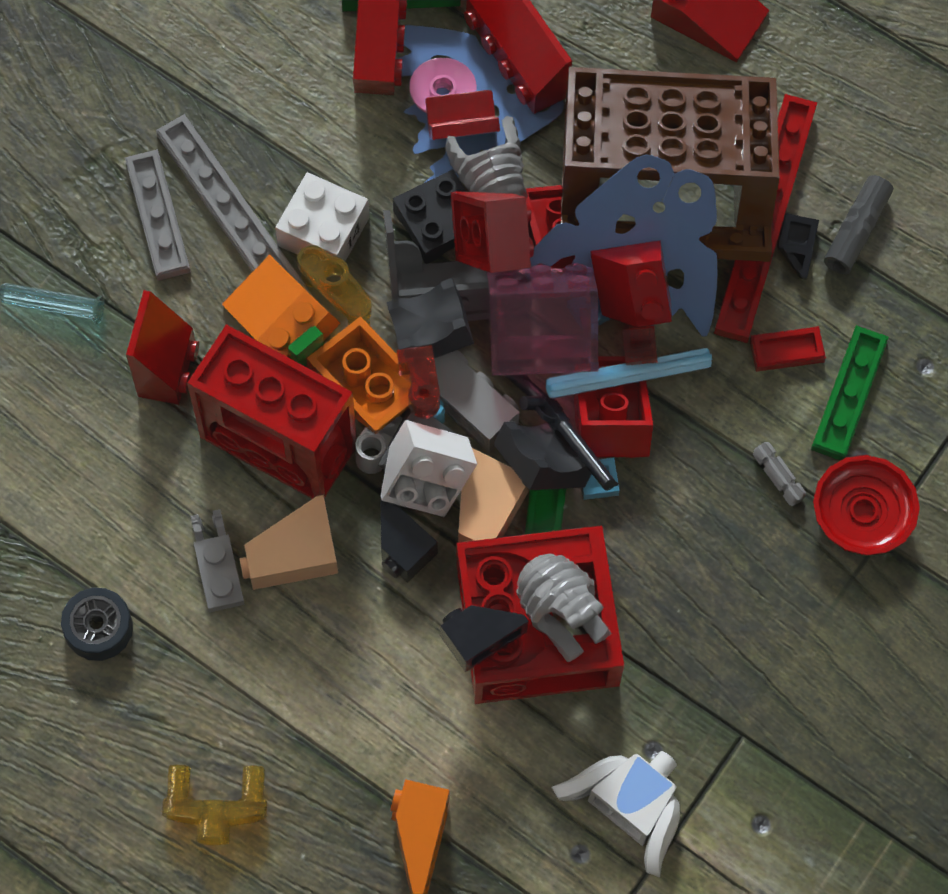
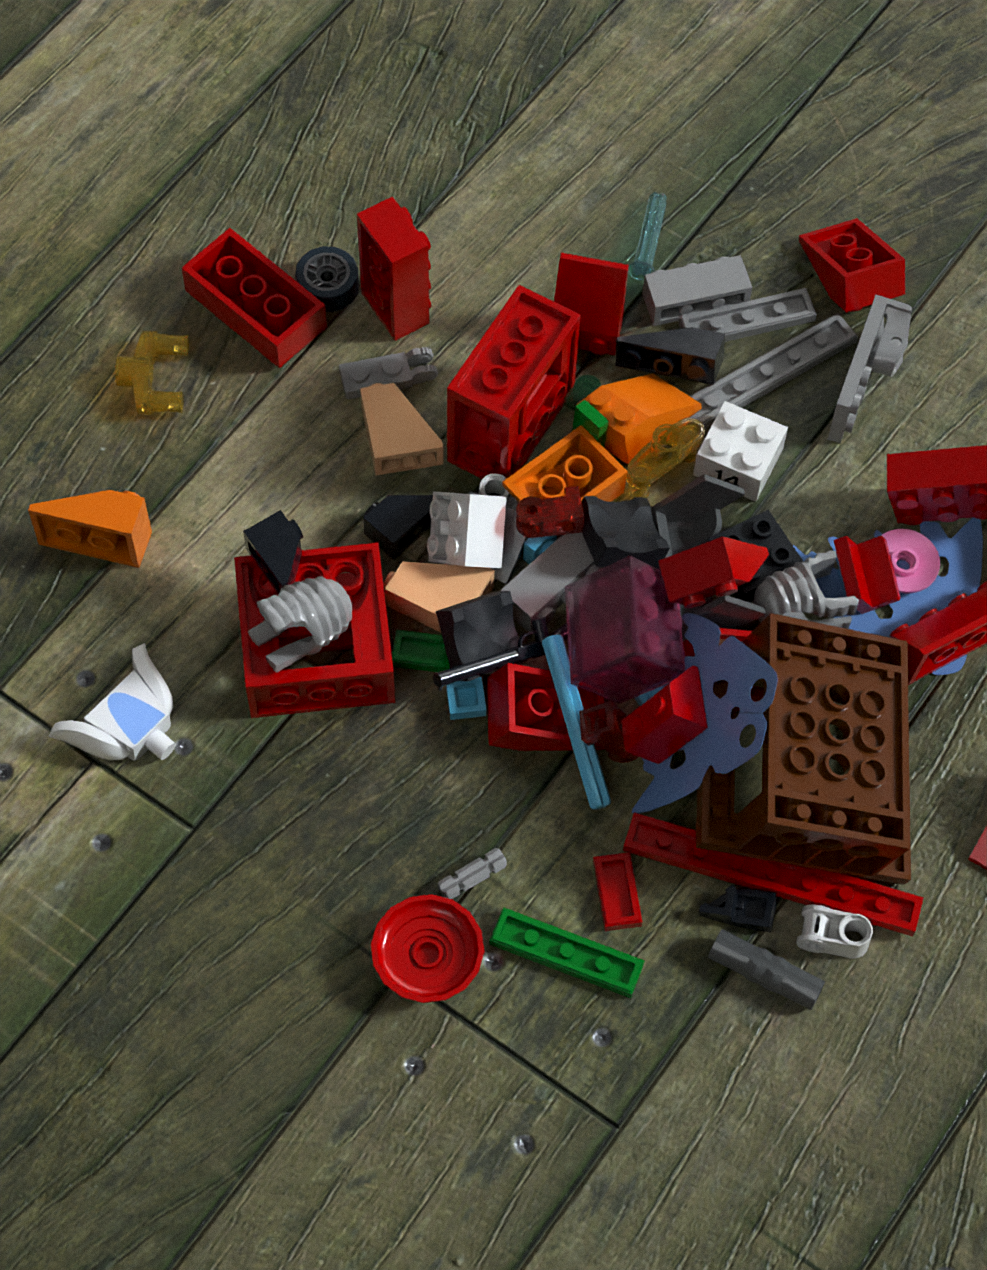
camera: 90 degrees right, 5 degrees down
none -> red brick [182,228,327,368]
none -> red brick [357,196,432,341]
none -> black slope [615,327,725,385]
none -> light grey brick [642,255,752,326]
none -> white piece [796,904,873,959]
none -> red slope [799,218,905,312]
none -> light grey plate [827,295,912,443]

